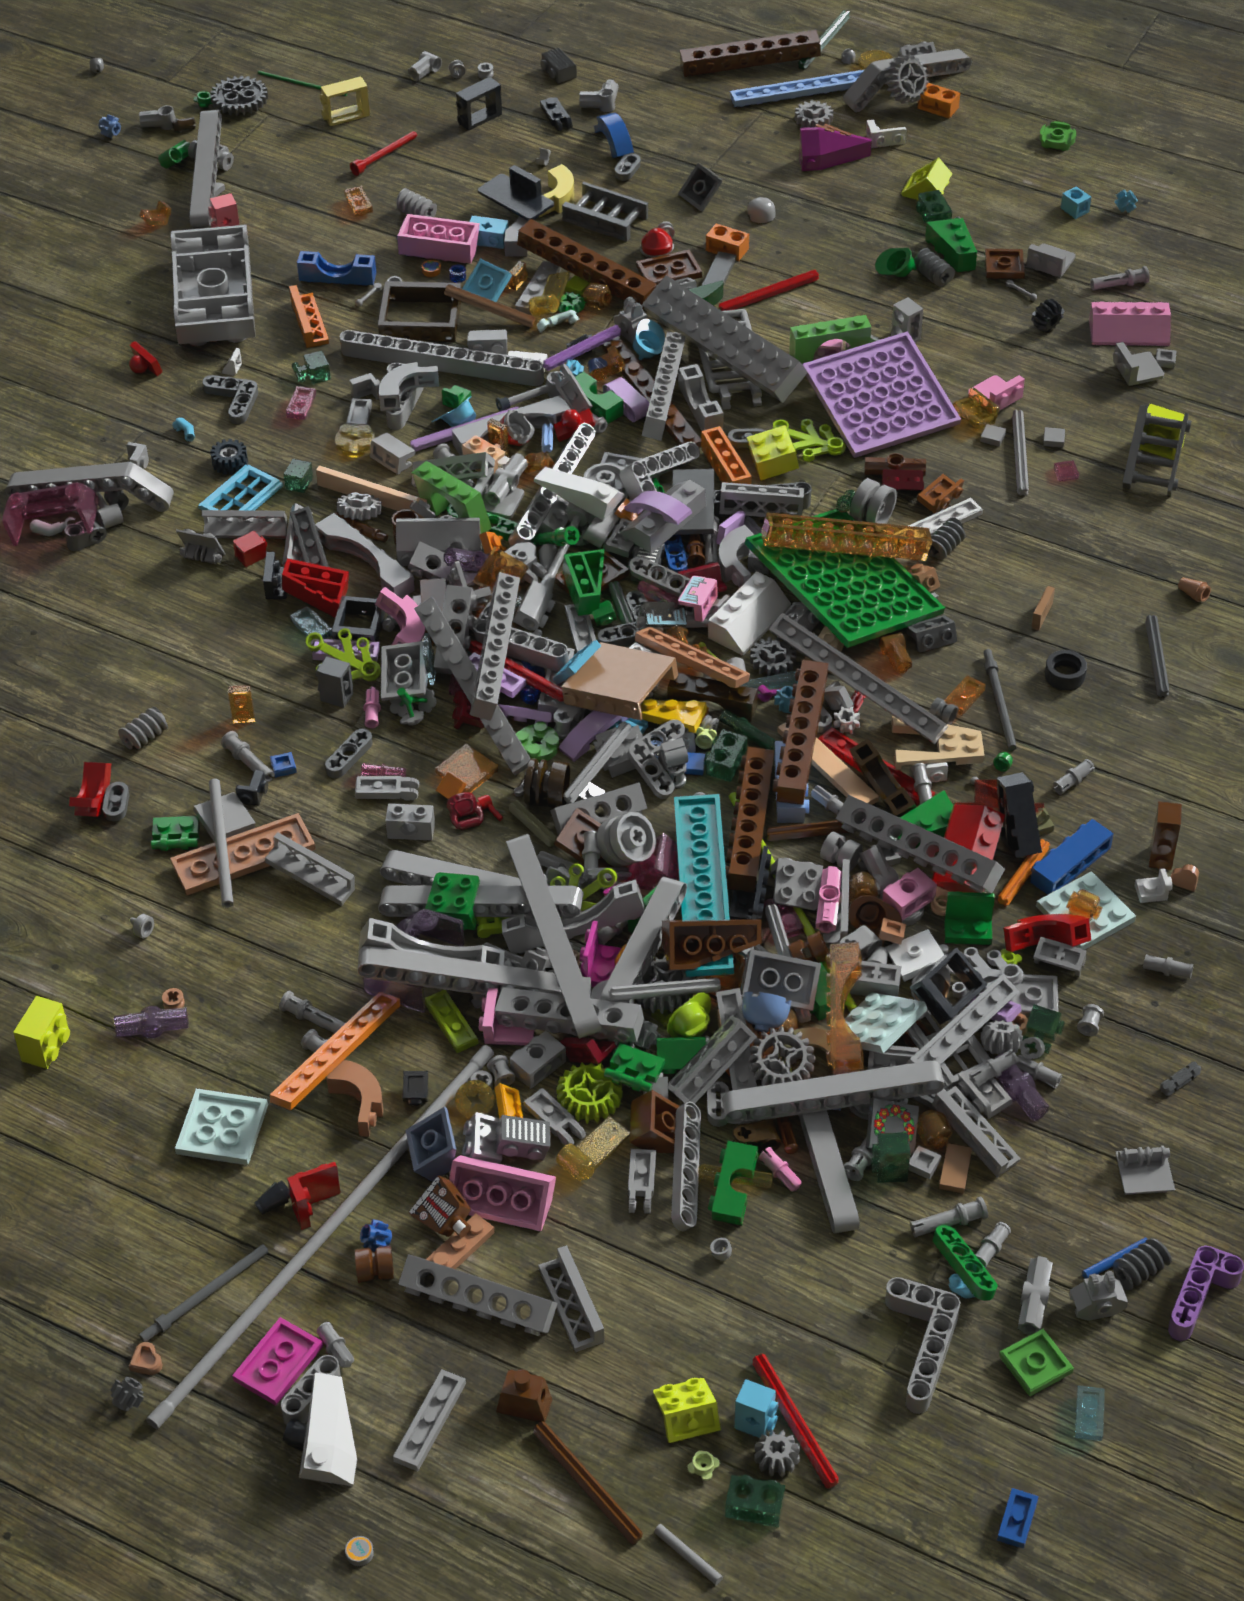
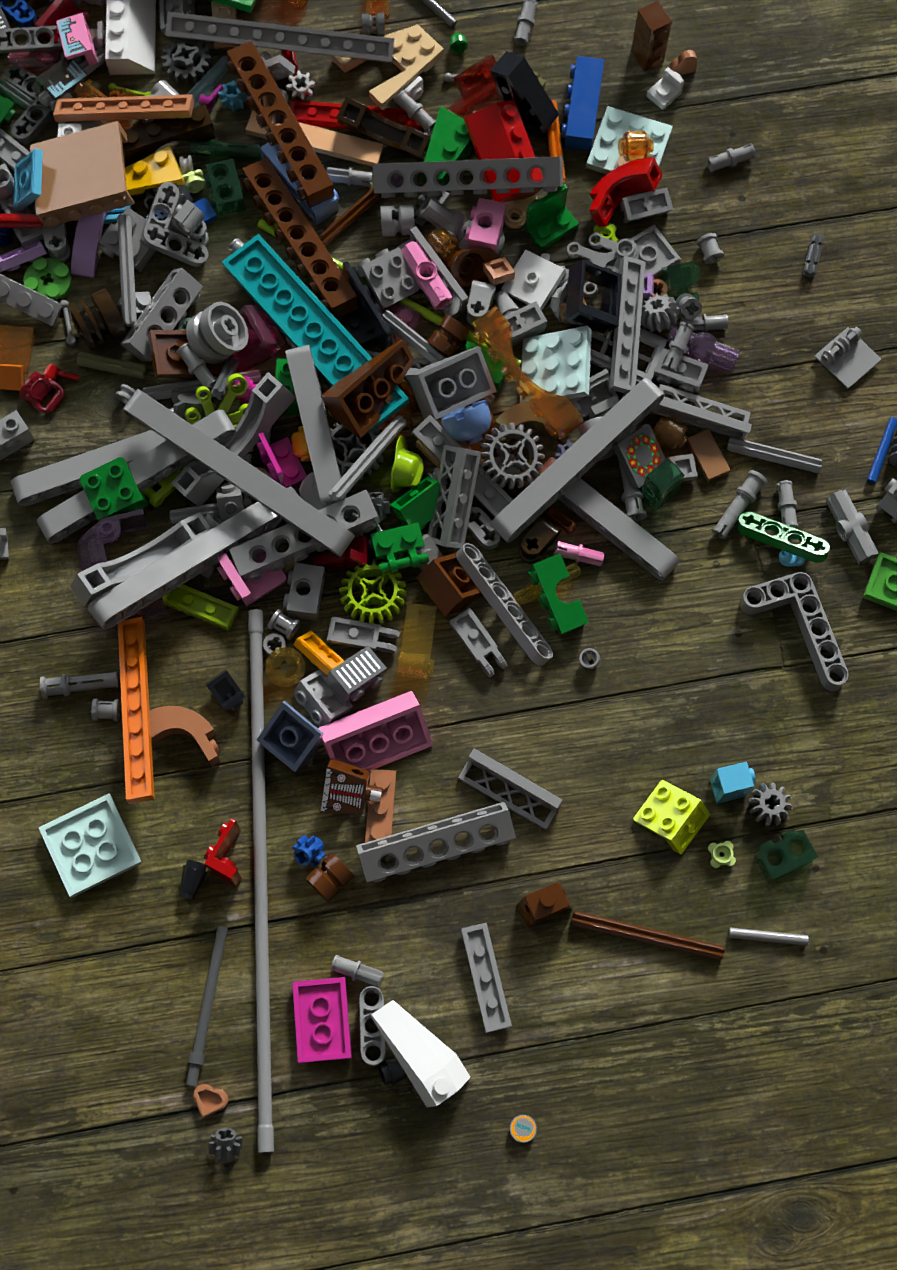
camera: 40 degrees left, 25 degrees up
red axle [752,1354,839,1489] -> none
none -> light grey axle [727,437,822,473]

